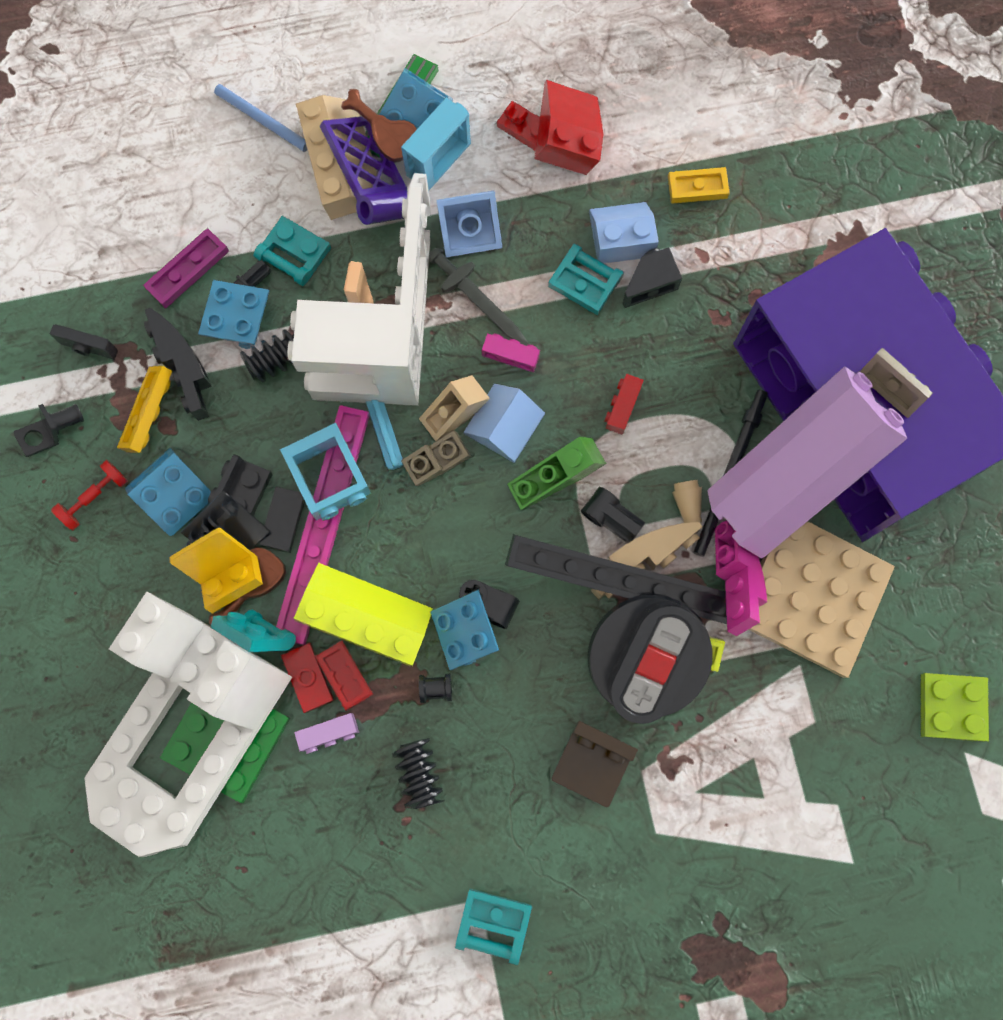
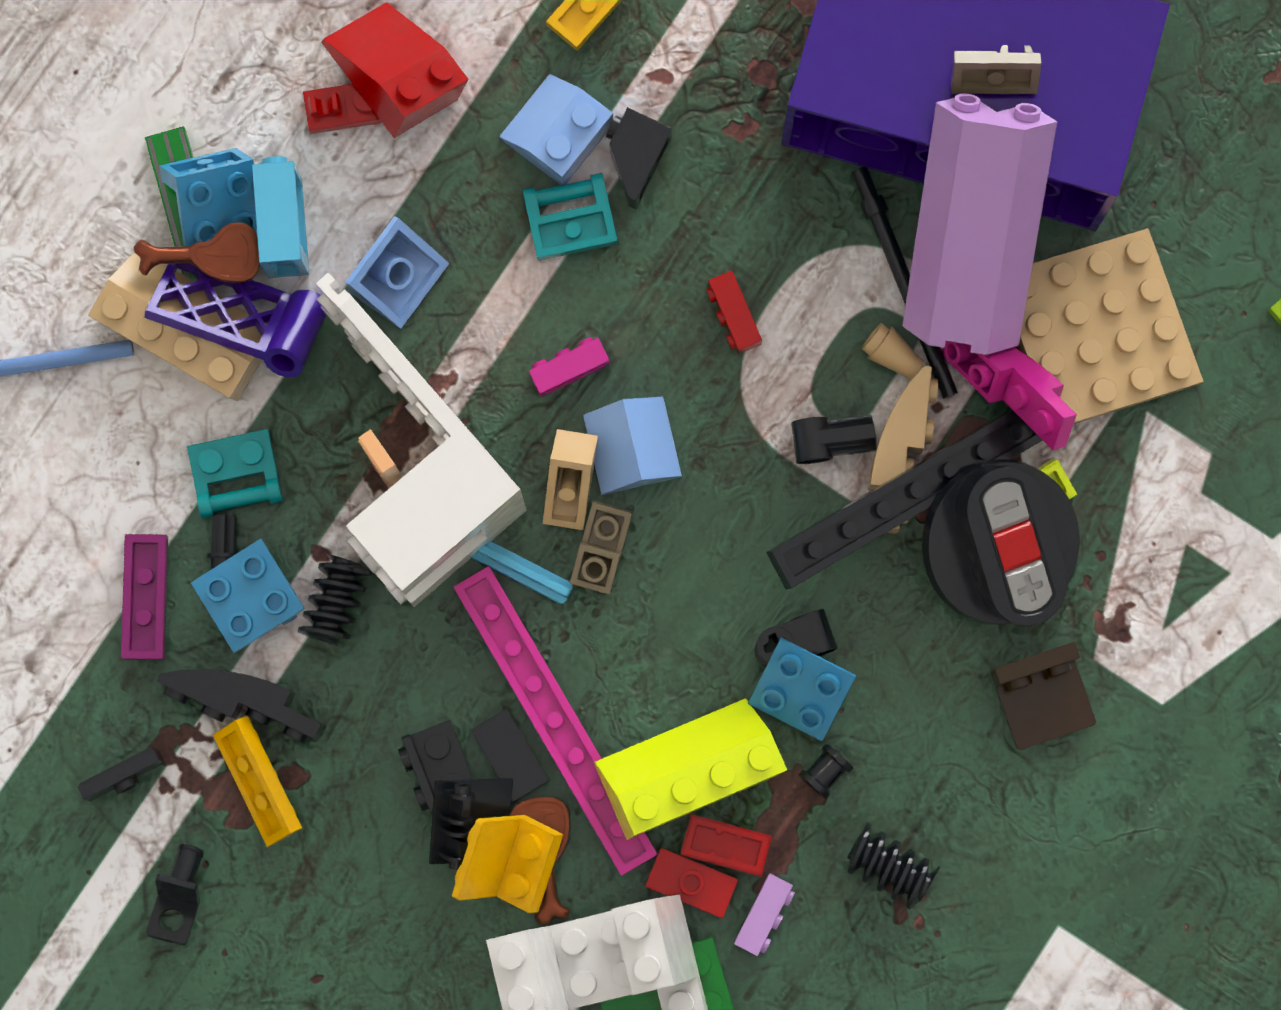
camera: 45 degrees left, 5 degrees up
red wheel [51,459,128,531] -> none
dark azure bracket [125,448,211,536] -> none
teal plate [210,610,296,652] -> none
medium azure window [280,423,371,520] -> none
pearl dark grey sword [429,248,529,346] -> none
teal plate [455,889,532,965] -> none
bright green slope [507,437,606,510] -> none

